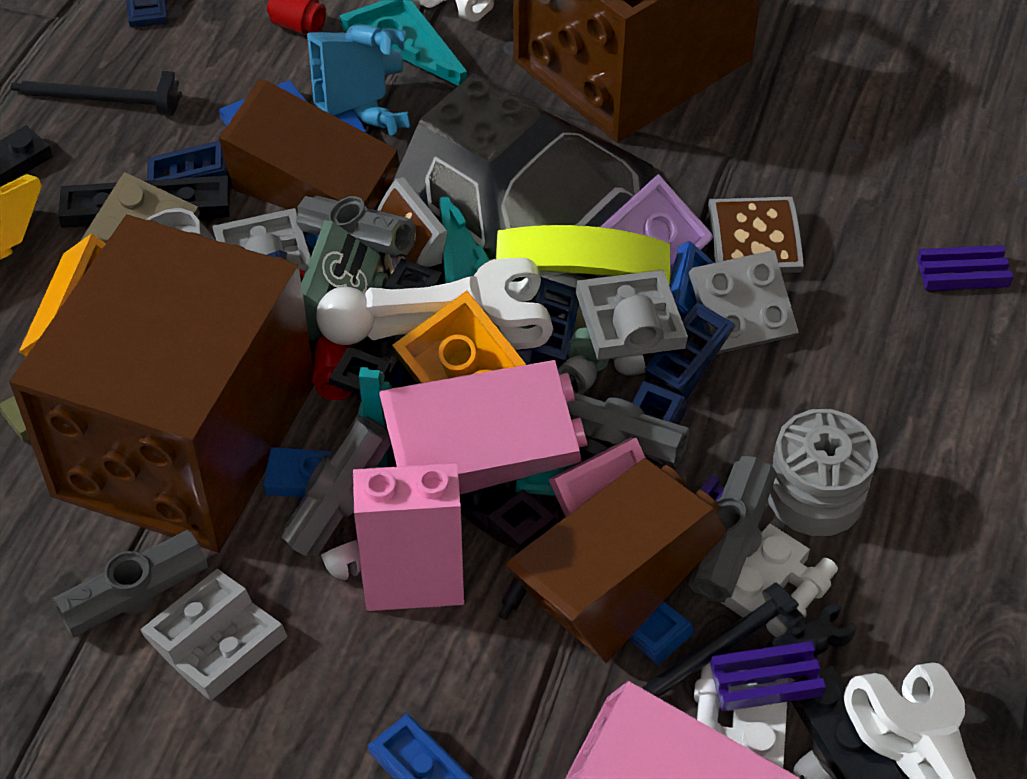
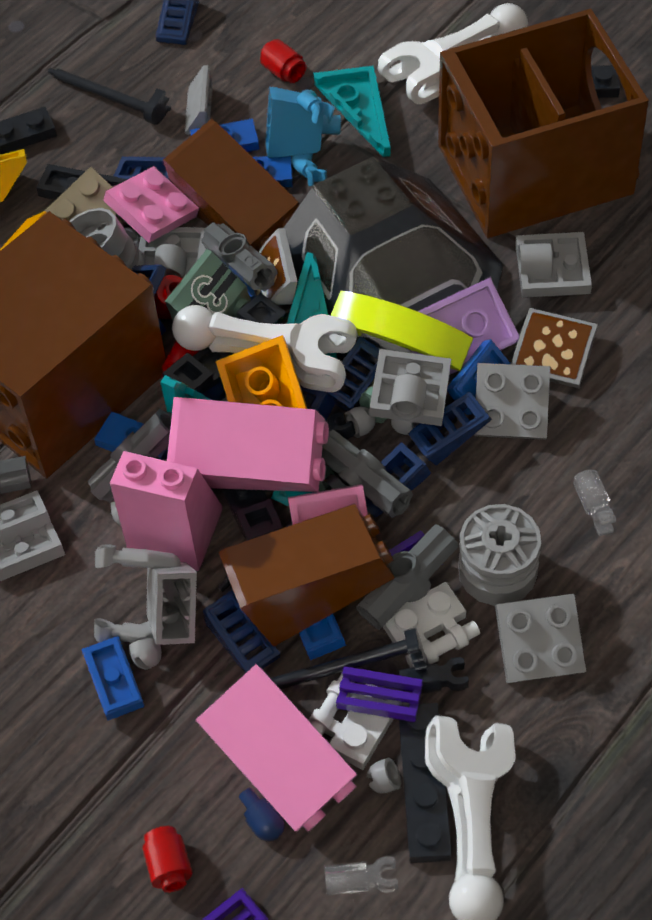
camera: 25 degrees right, 5 degrees up
none -> light grey torso [94,544,197,645]
none -> bright pink plate [103,166,199,243]
none -> light grey hinge [129,638,162,670]
none -> light grey slope [185,65,213,134]
none -> dark blue slope [203,591,280,674]
none -> light grey plate [495,594,586,683]
none -> light grey plate [515,232,592,298]
none -> clear bar [573,469,616,536]

